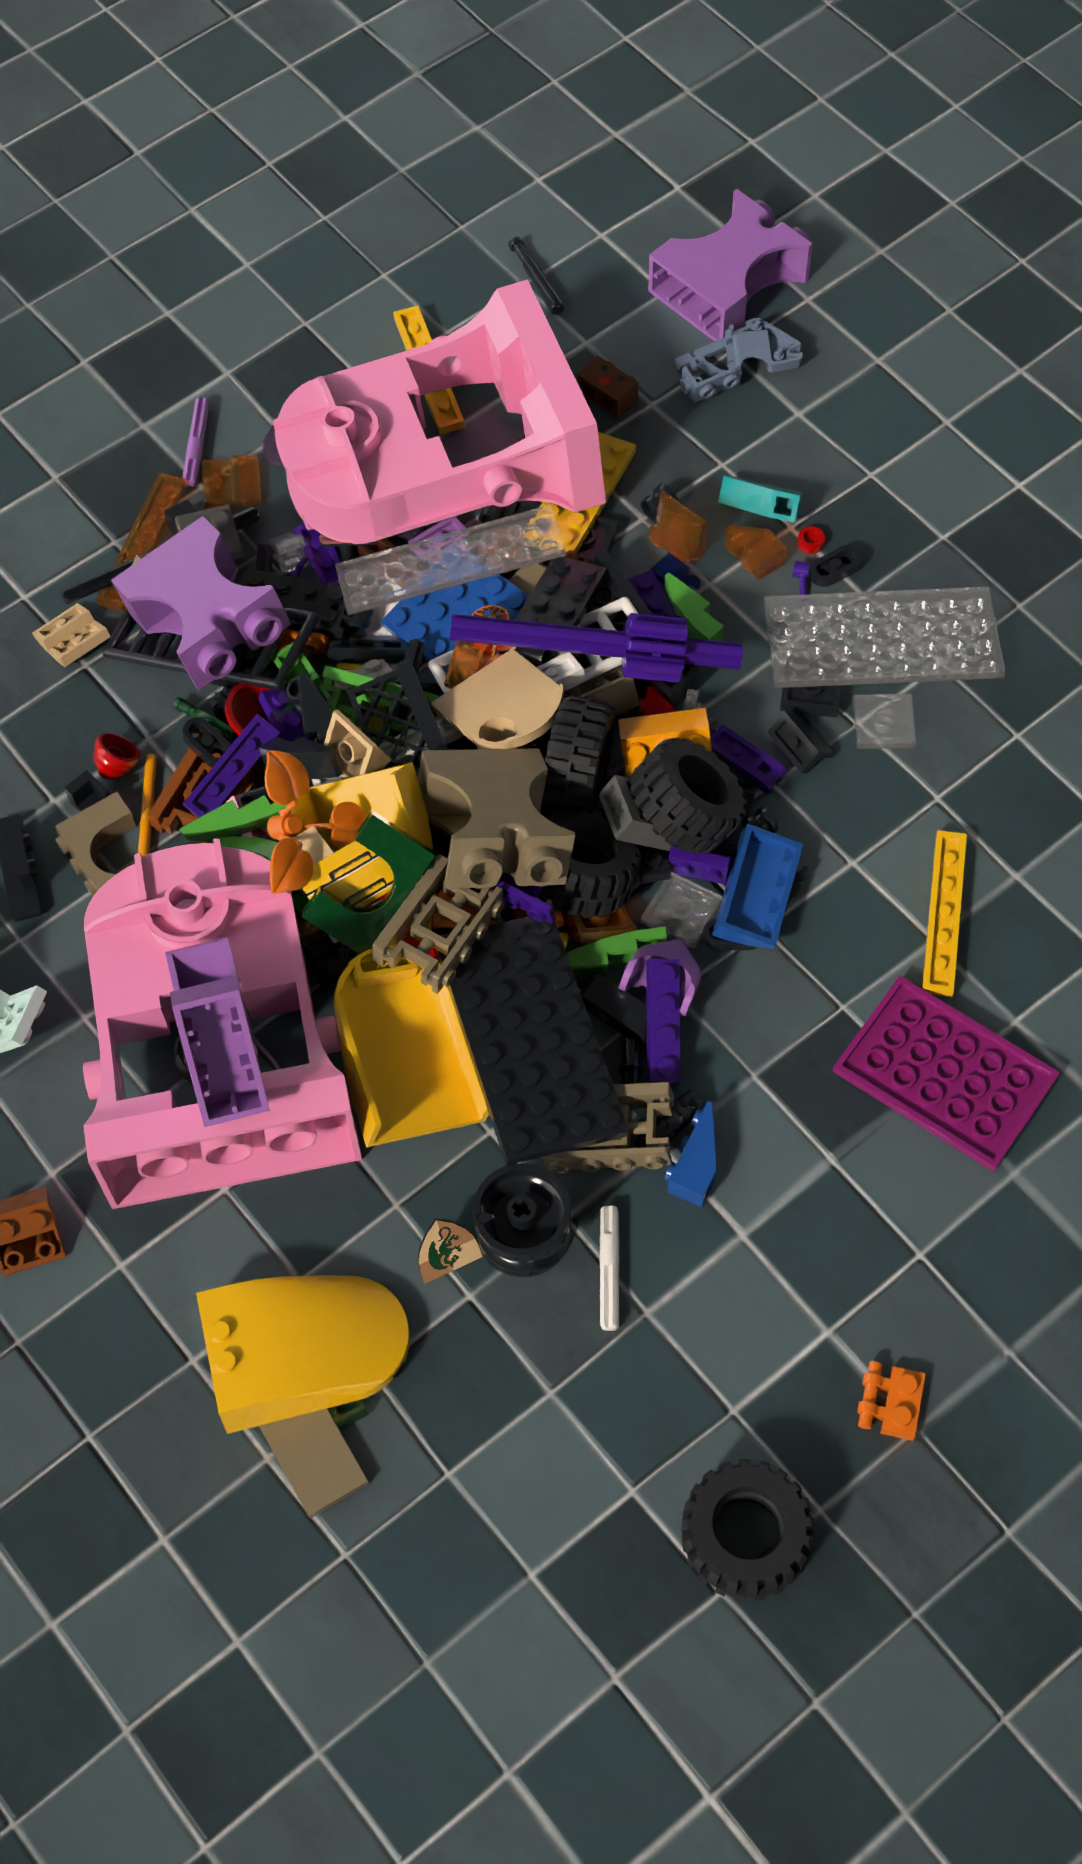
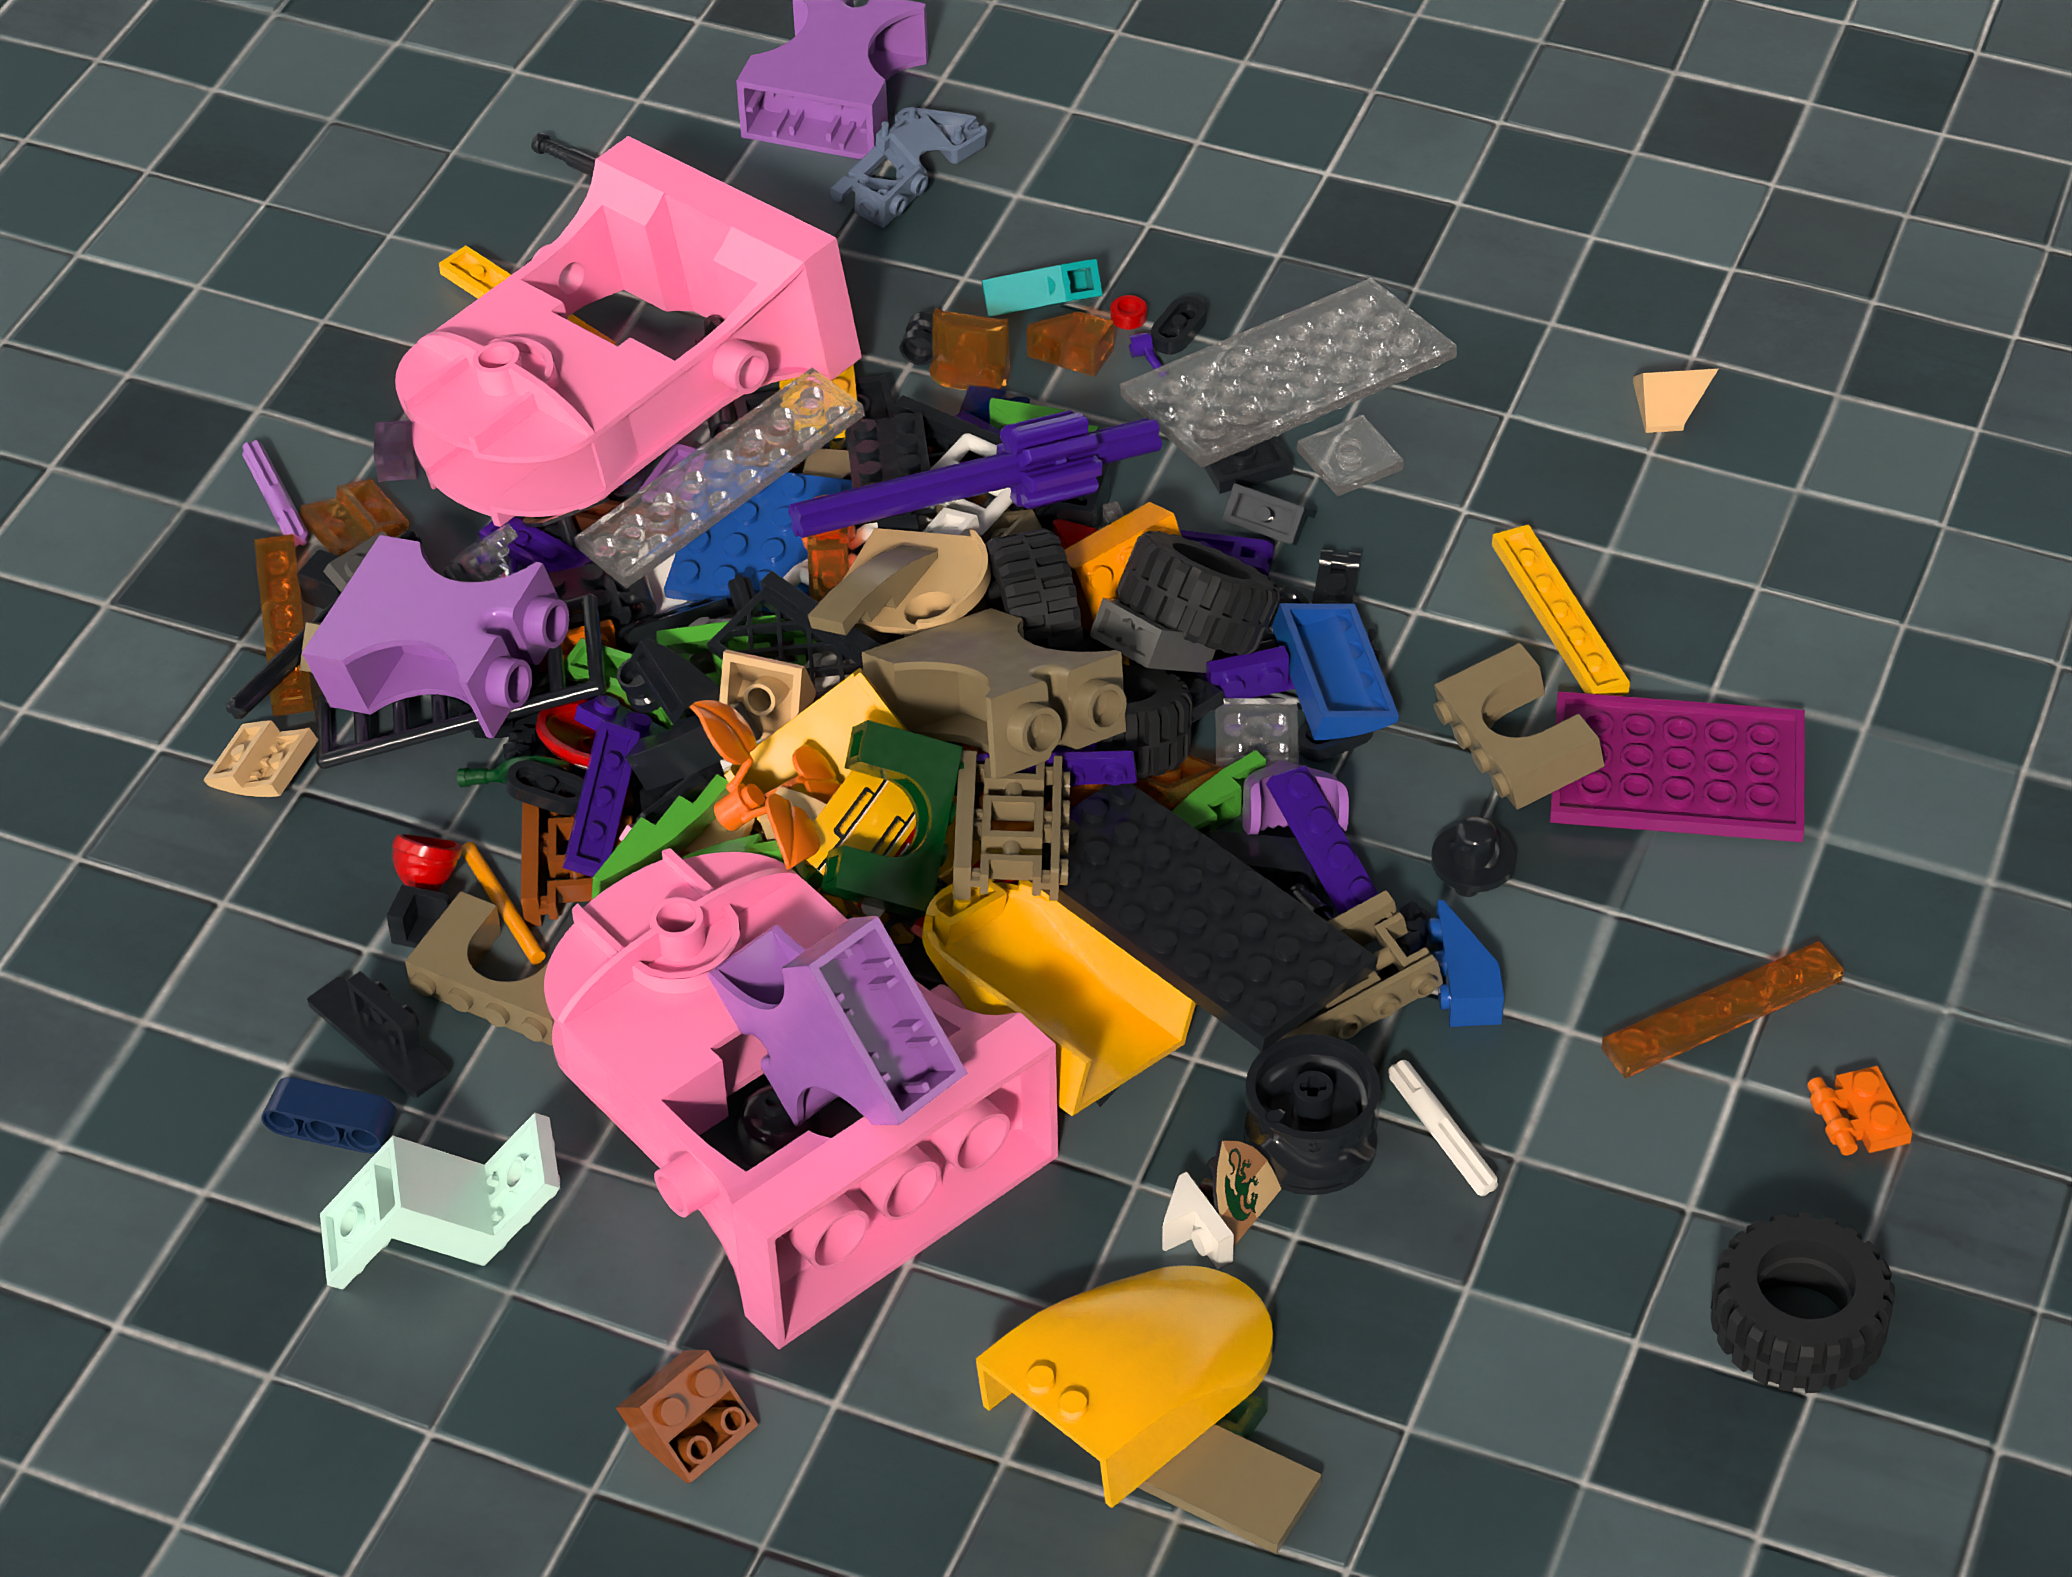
camera: 30 degrees left, 15 degrees down
none -> dark tan slope [808,545,937,635]
none -> white slope [1162,1172,1234,1269]
none -> black plate [1312,549,1361,604]
none -> black plate [1431,816,1516,897]
none -> dark tan arch [1433,643,1605,810]
none -> clear orange plate [1601,941,1844,1079]

